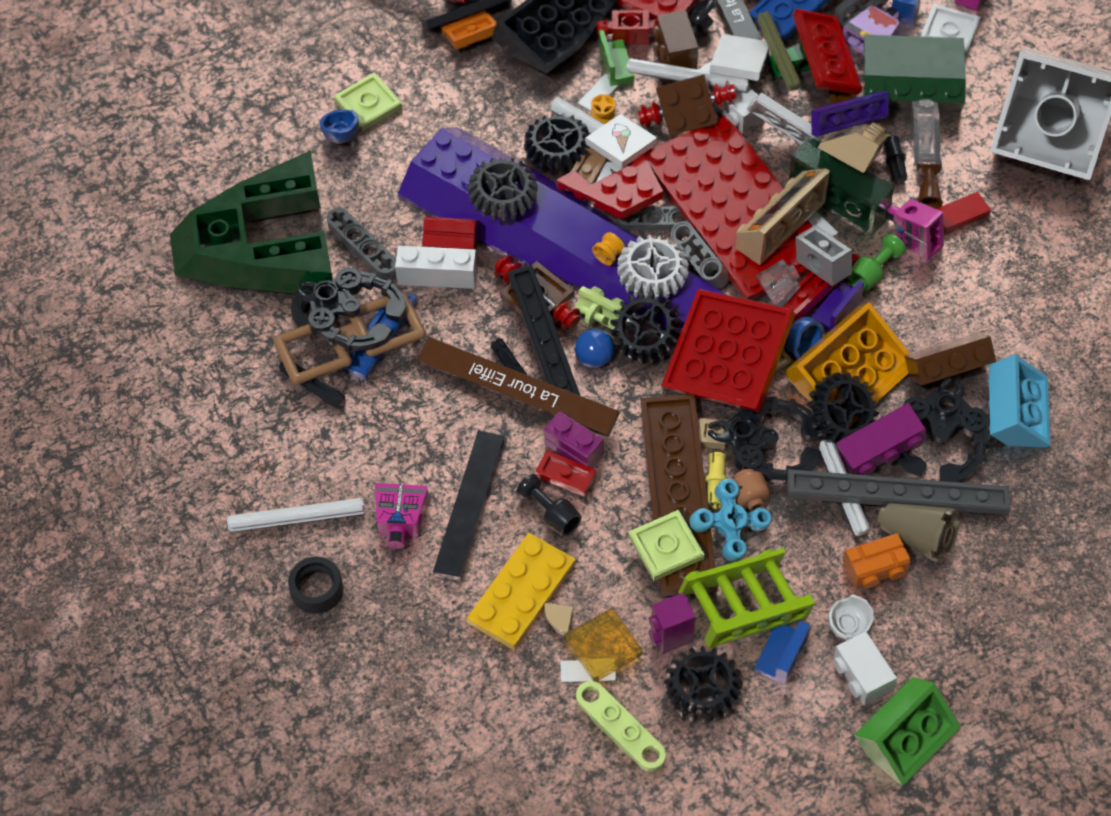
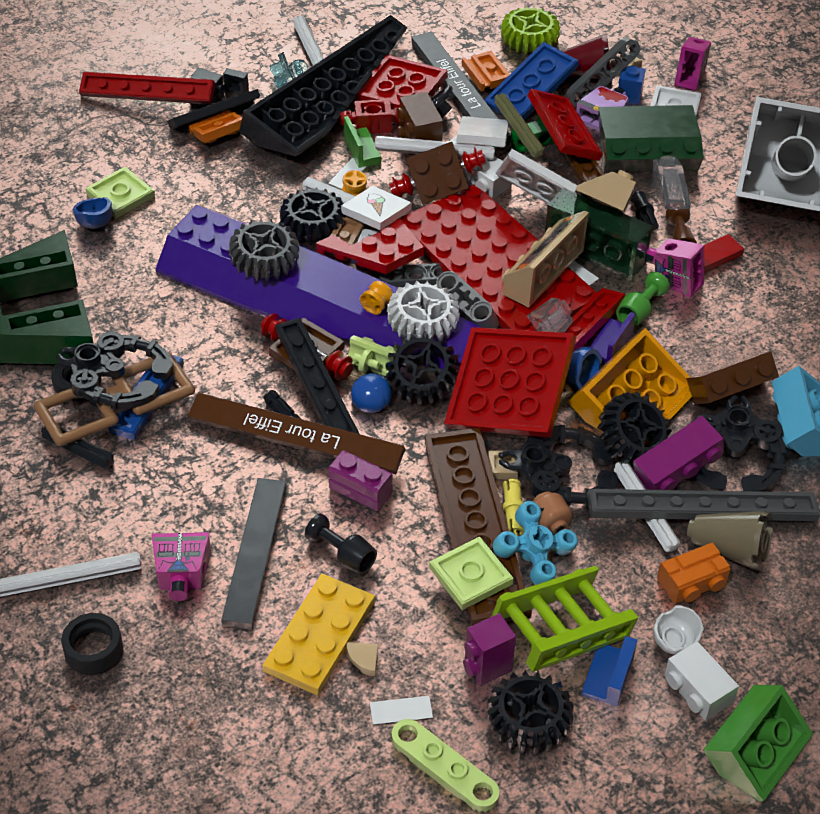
camera: 10 degrees left, 10 degrees down
dark grey beam [327,208,396,281] -> none
white brick [395,246,478,289] -> none
red brick [422,216,478,250] -> none
red plate [535,450,597,497] -> none
clear yellow tile [564,608,643,682] -> none
light grey brick [796,225,852,286] -> none
dark purple tile [811,91,889,137] -> none

